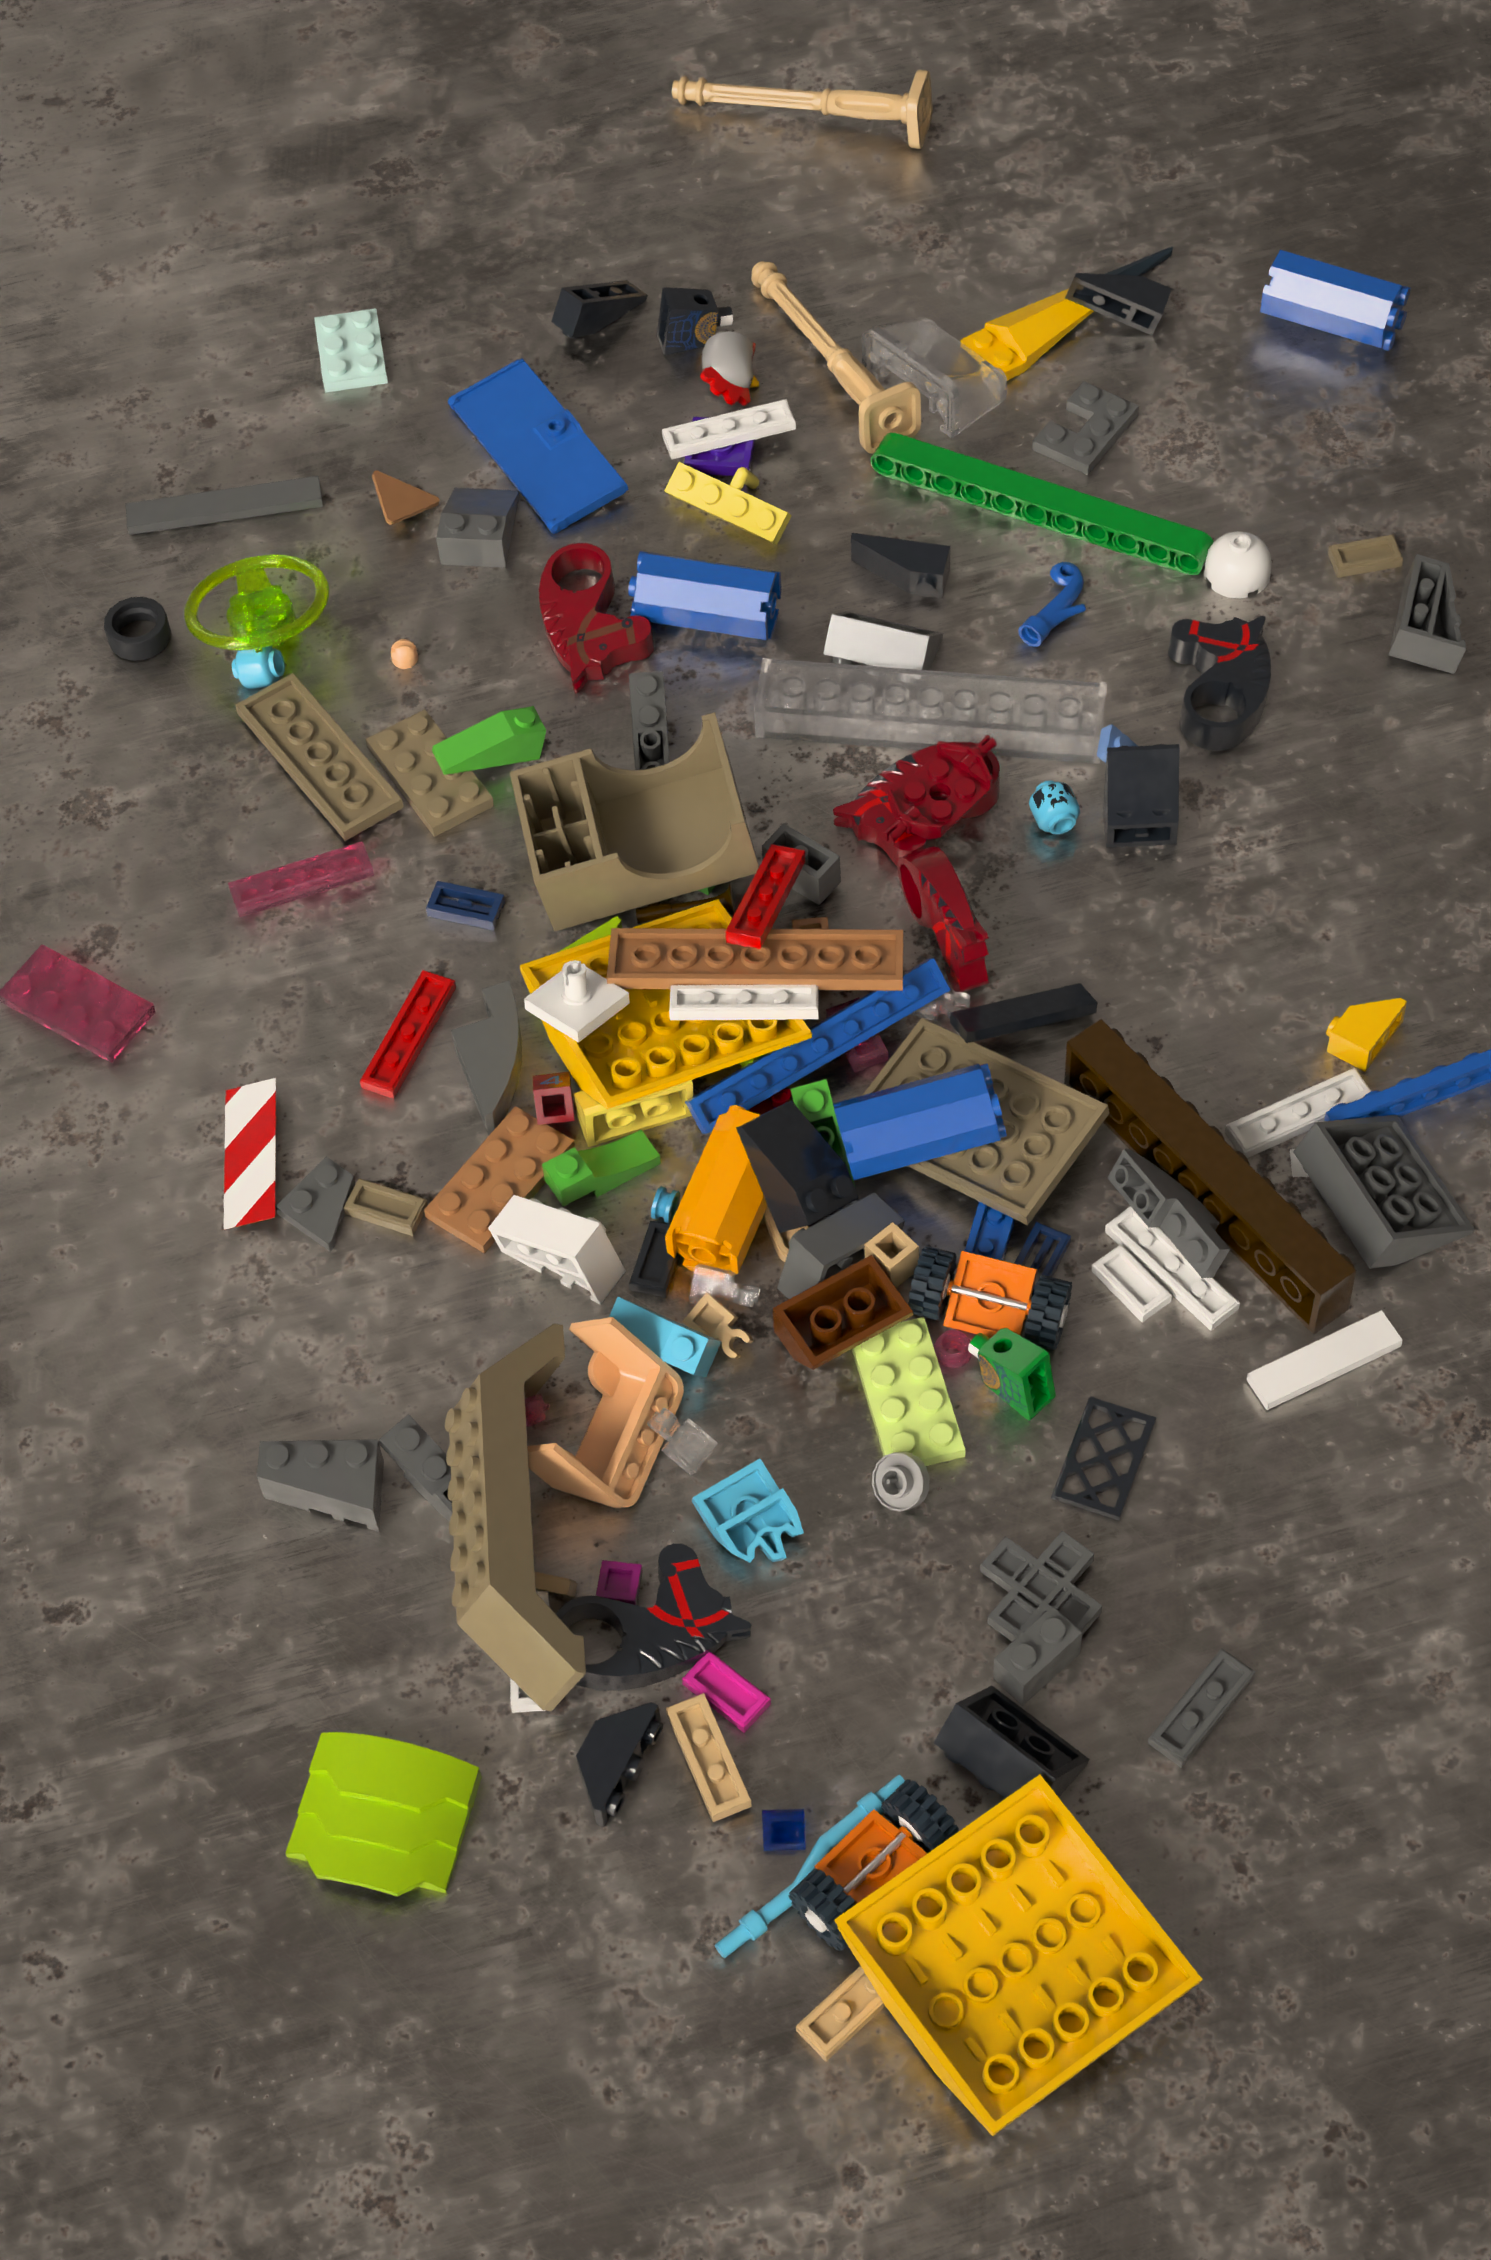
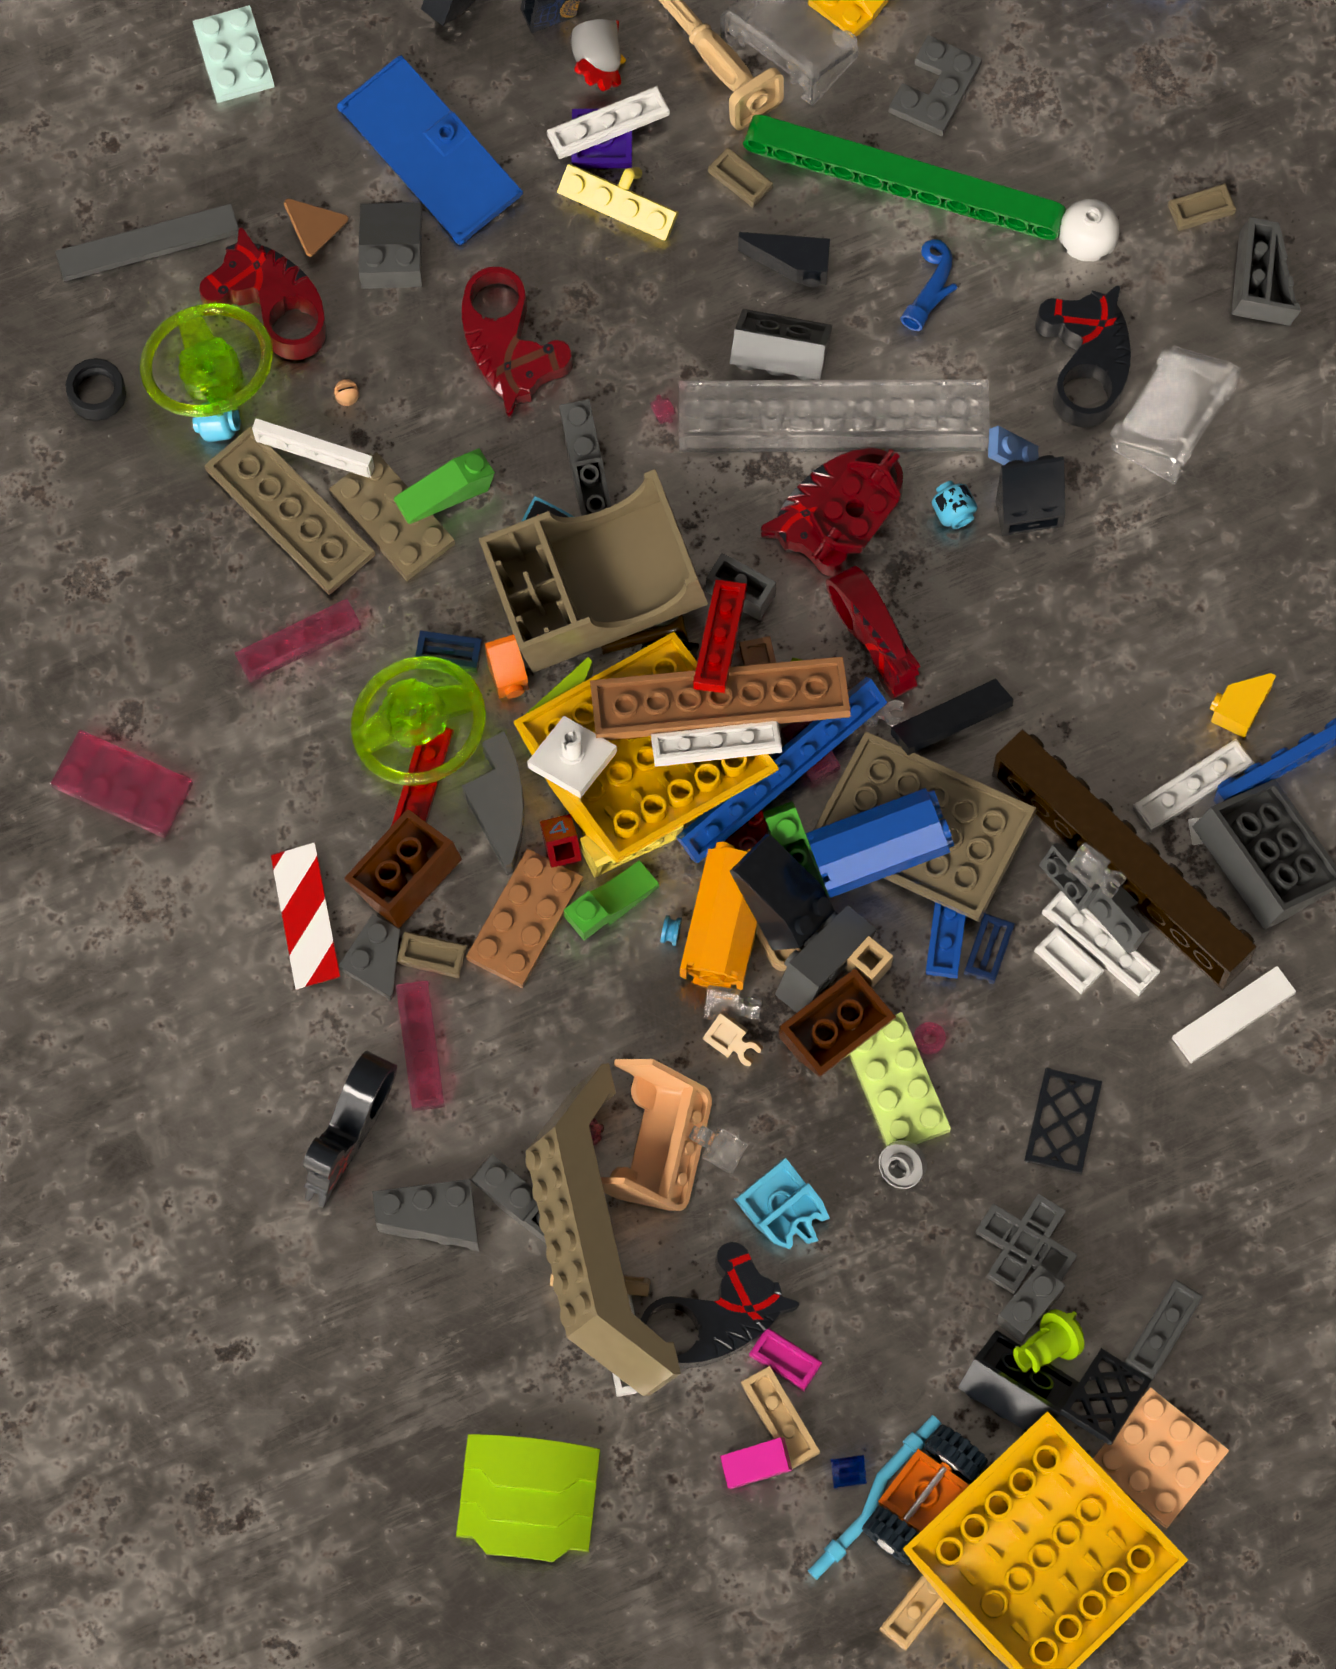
camera: 10 degrees left, 15 degrees up
white wedge [488,1195,626,1305] -> none
black slope [576,1702,663,1827] -> none
magenta plate [595,1560,643,1605] -> none
medium azure slope [609,1297,721,1377] -> none
blue brick [628,551,782,640] -> none
black tile [629,1220,681,1298] -> none
plate [908,1246,1072,1350] -> none
green torso [968,1328,1056,1421] -> none
none -> dark red animal [199,228,327,360]
none -> white tile [252,418,374,478]
none -> black animal [303,1051,397,1208]
none -> reddish brown slope [344,809,462,929]
none -> clear neon green piece [351,656,486,786]
none -> clear pink plate [396,980,445,1112]
none -> orange slope [485,634,529,699]
none -> clear pink plate [650,394,676,425]
none -> dark tan tile [708,147,773,208]
none -> dark pink tile [720,1437,793,1489]
none -> lime piece [1013,1309,1084,1373]
none -> black window [1060,1348,1151,1445]
none -> clear plate [1066,842,1126,898]
none -> light nougat plate [1093,1387,1229,1529]
none -> clear windscreen [1110,345,1242,485]

